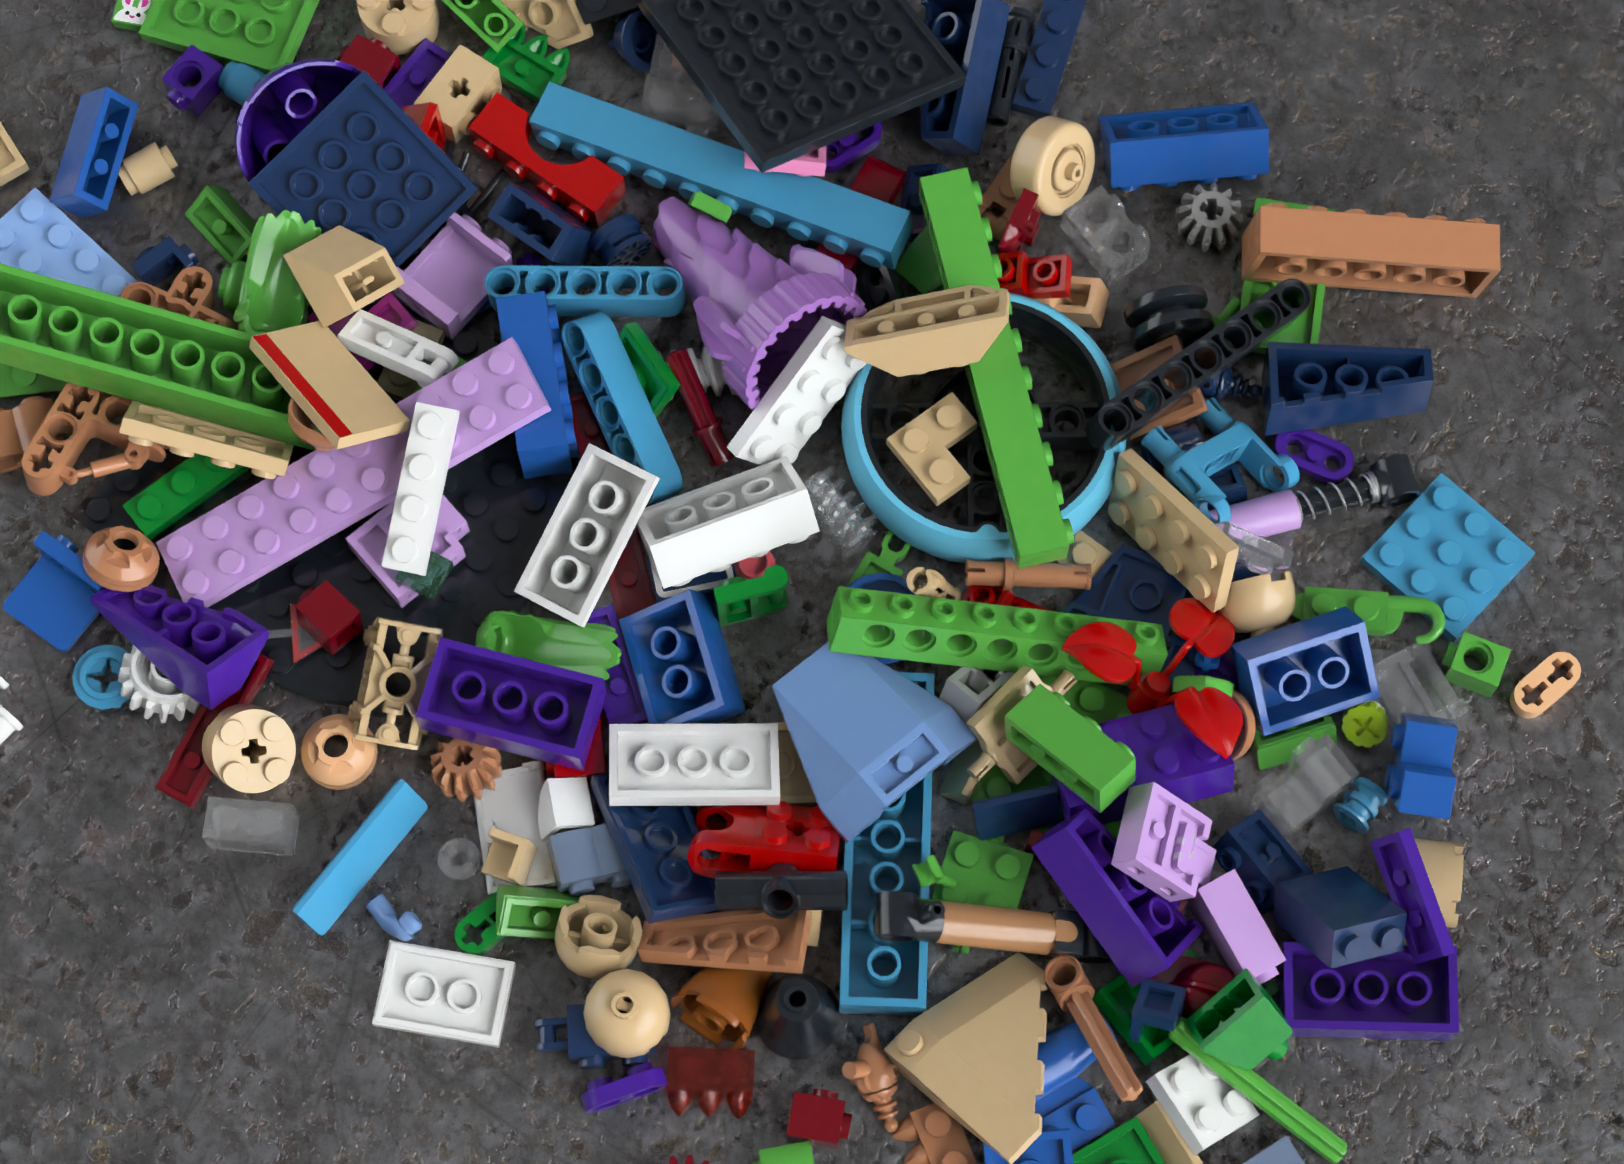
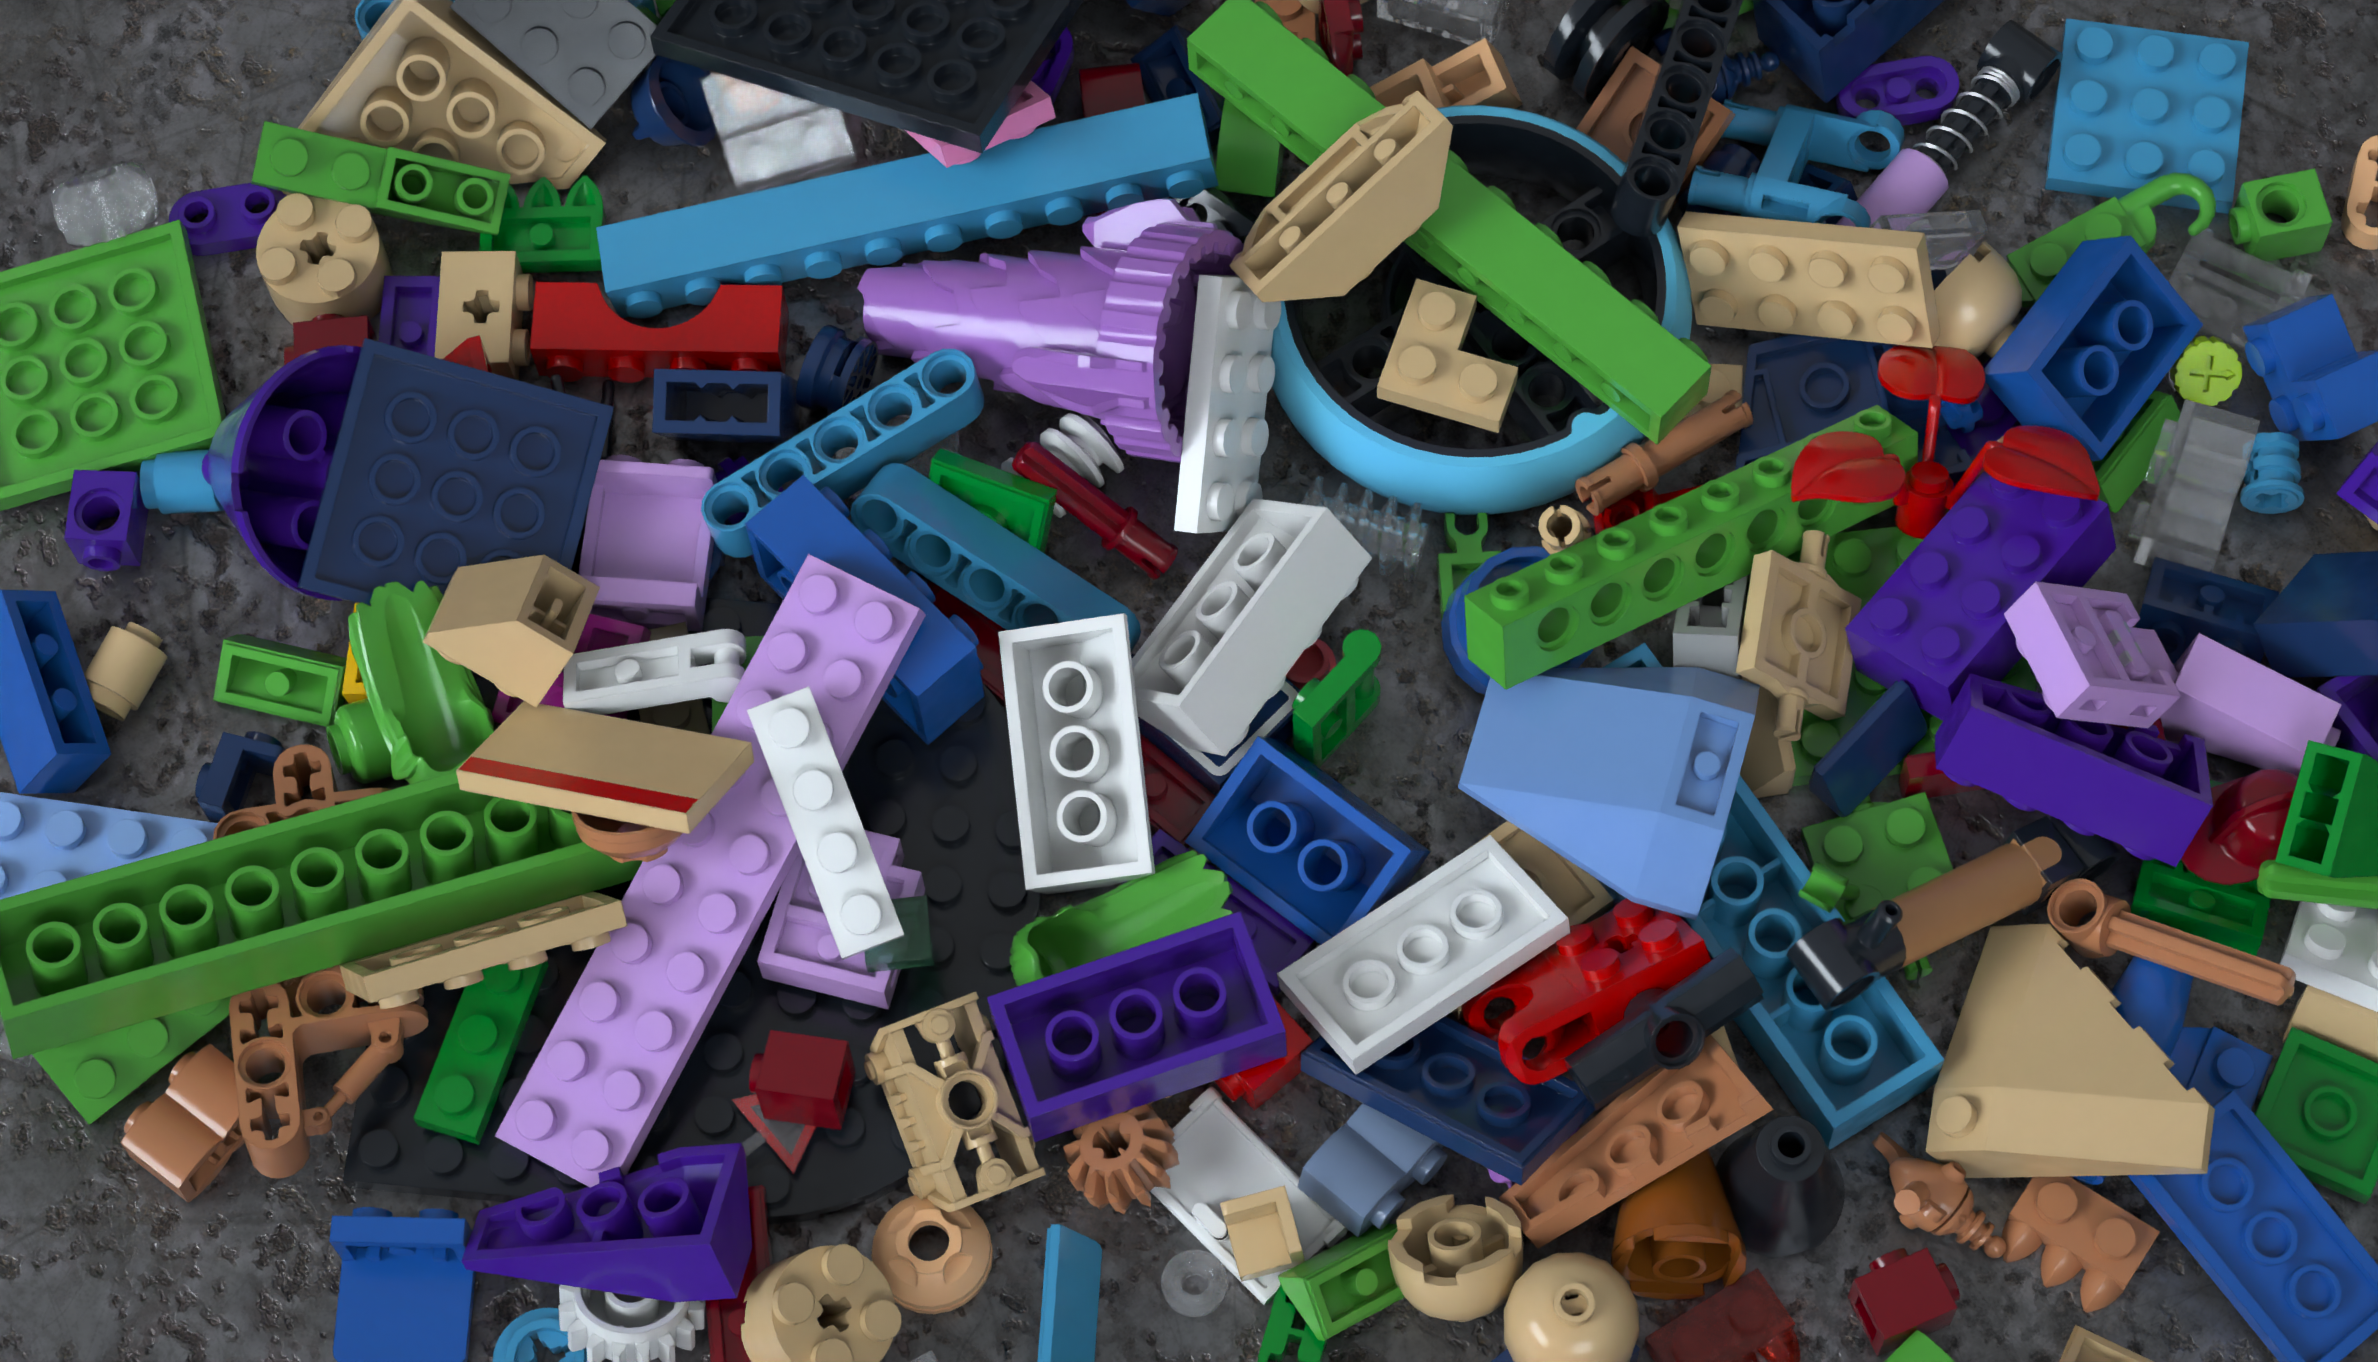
camera: 30 degrees left, 5 degrees down
nougat piece [82,526,160,592] -> none
white brick [538,777,595,841] -> none
bright green tile [688,191,733,223] -> none
red slope [991,251,1072,299] -> none
bright green brick [1005,684,1136,813] -> none
dark blue panel [1130,978,1186,1043] -> none
bright green tile [1172,676,1233,698] -> none

